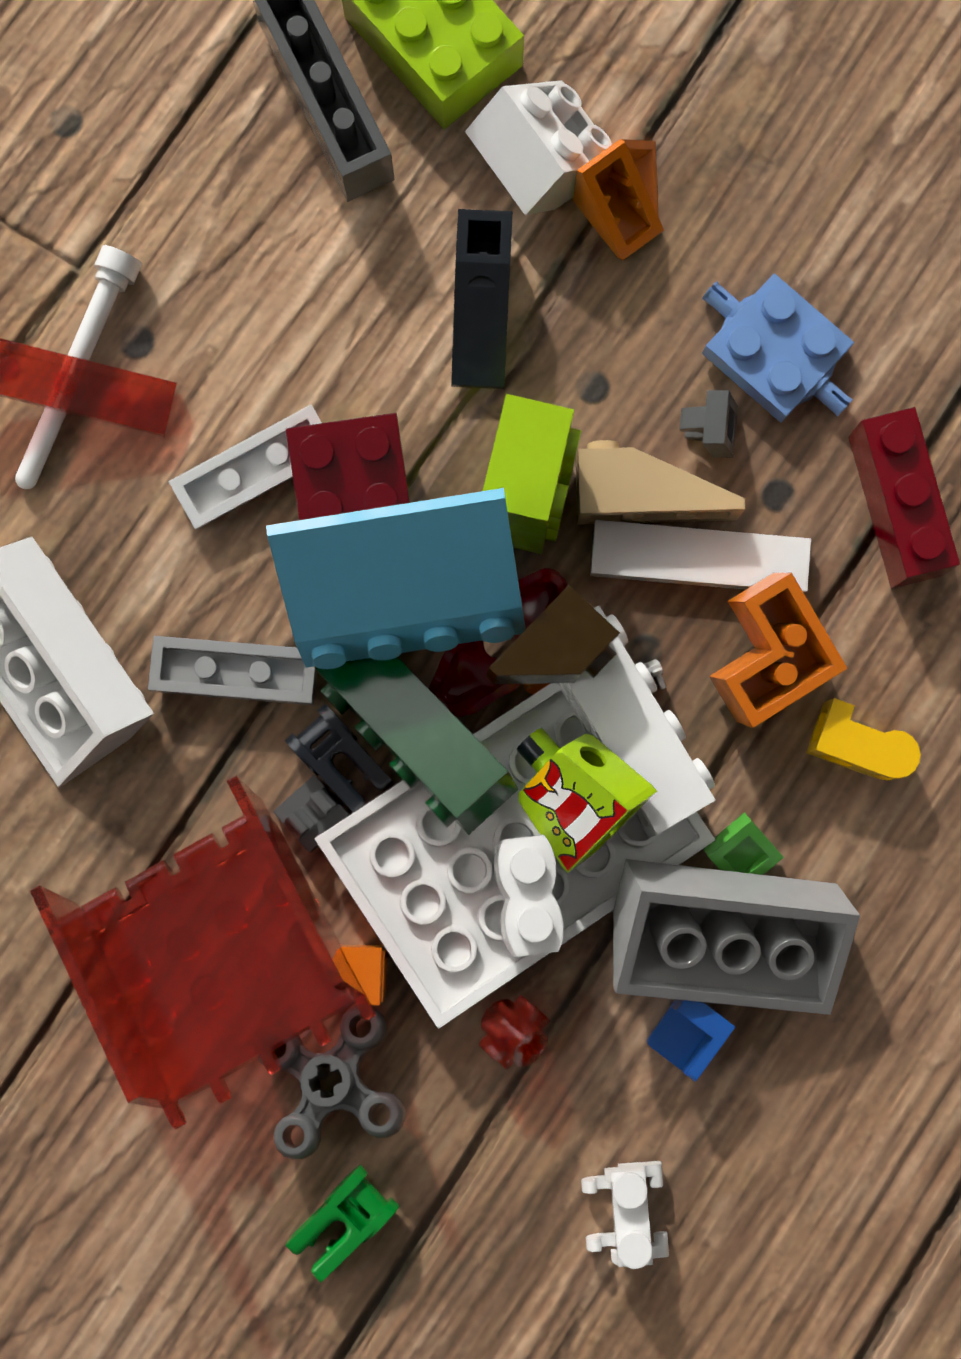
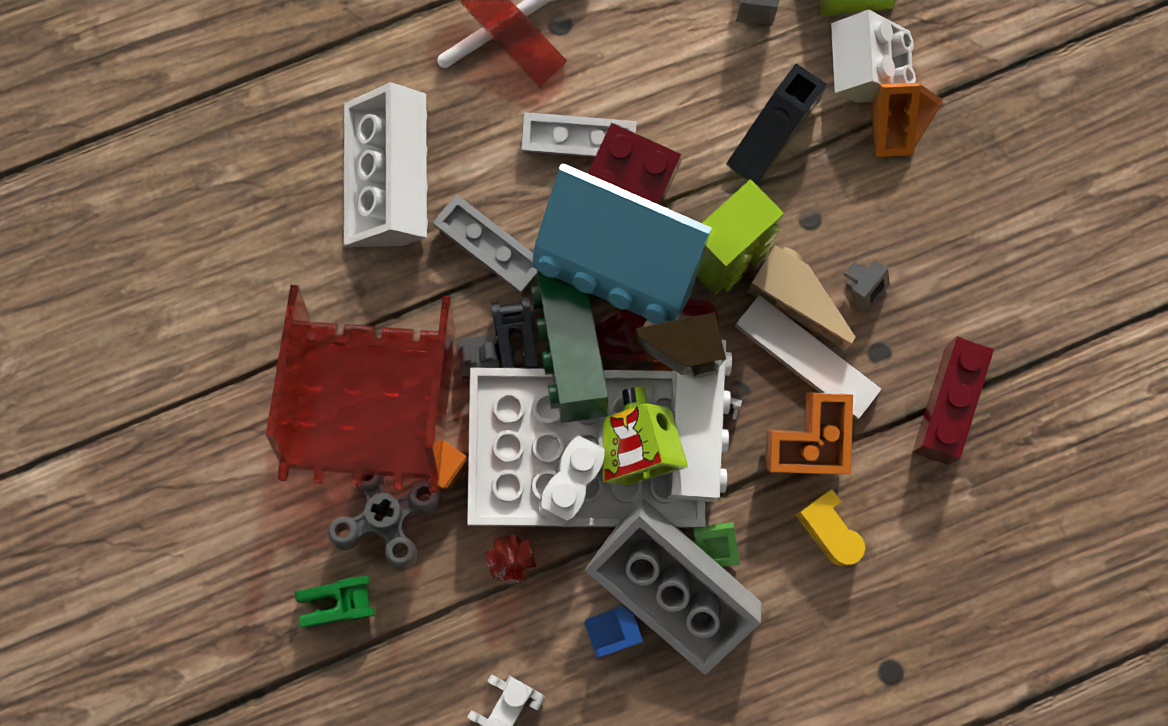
camera: 30 degrees right, 5 degrees down
medium blue plate [702,273,855,423] -> none

